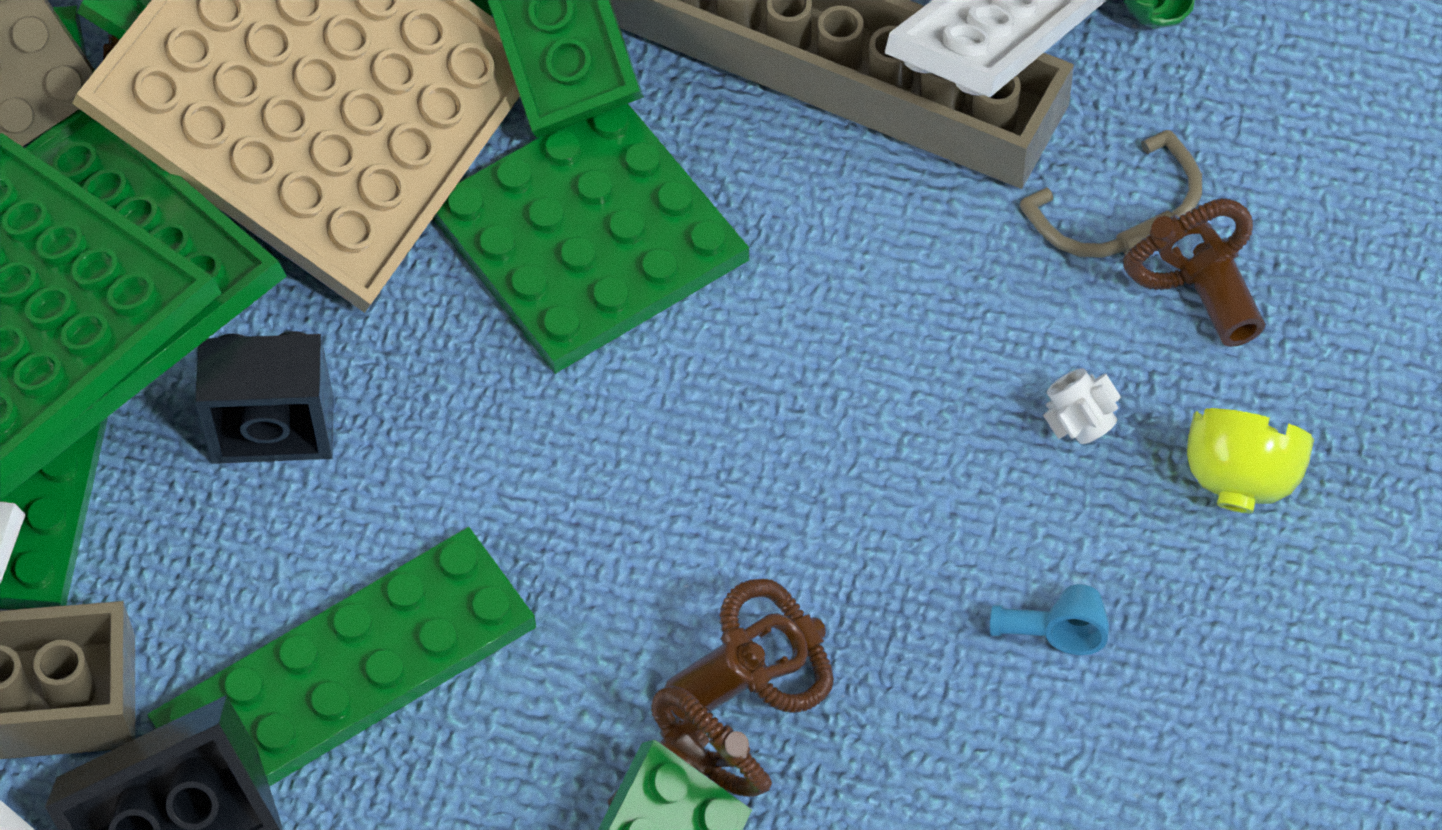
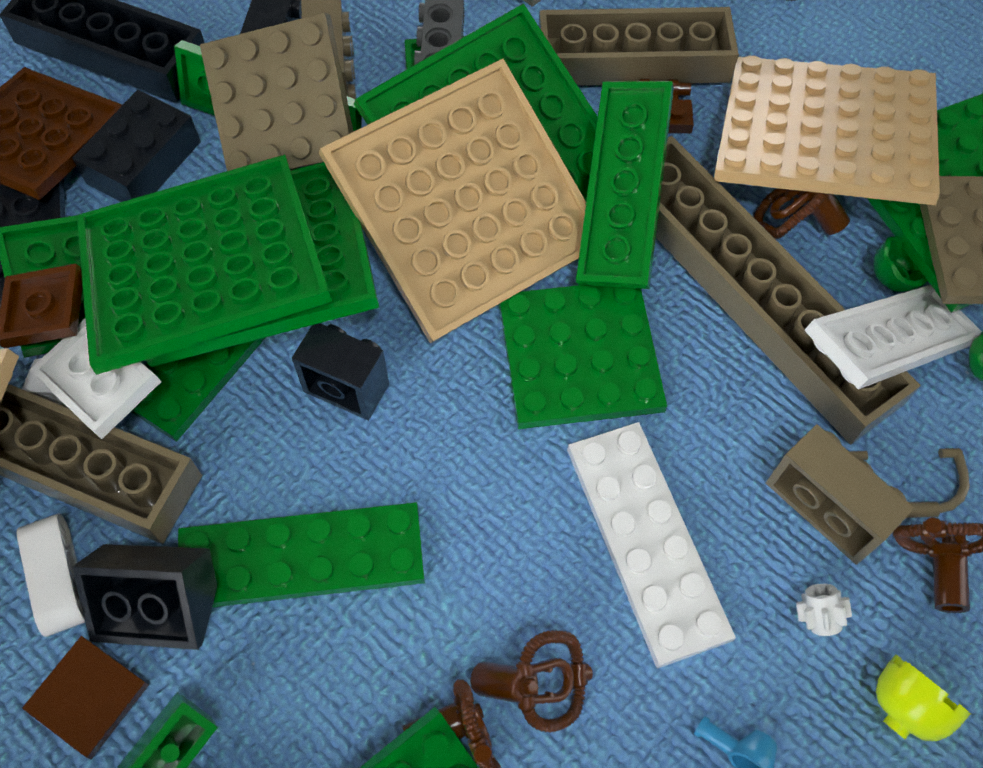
camera: 25 degrees right, 5 degrees up
none -> white plate [567,422,736,669]
none -> dark tan brick [766,424,915,565]

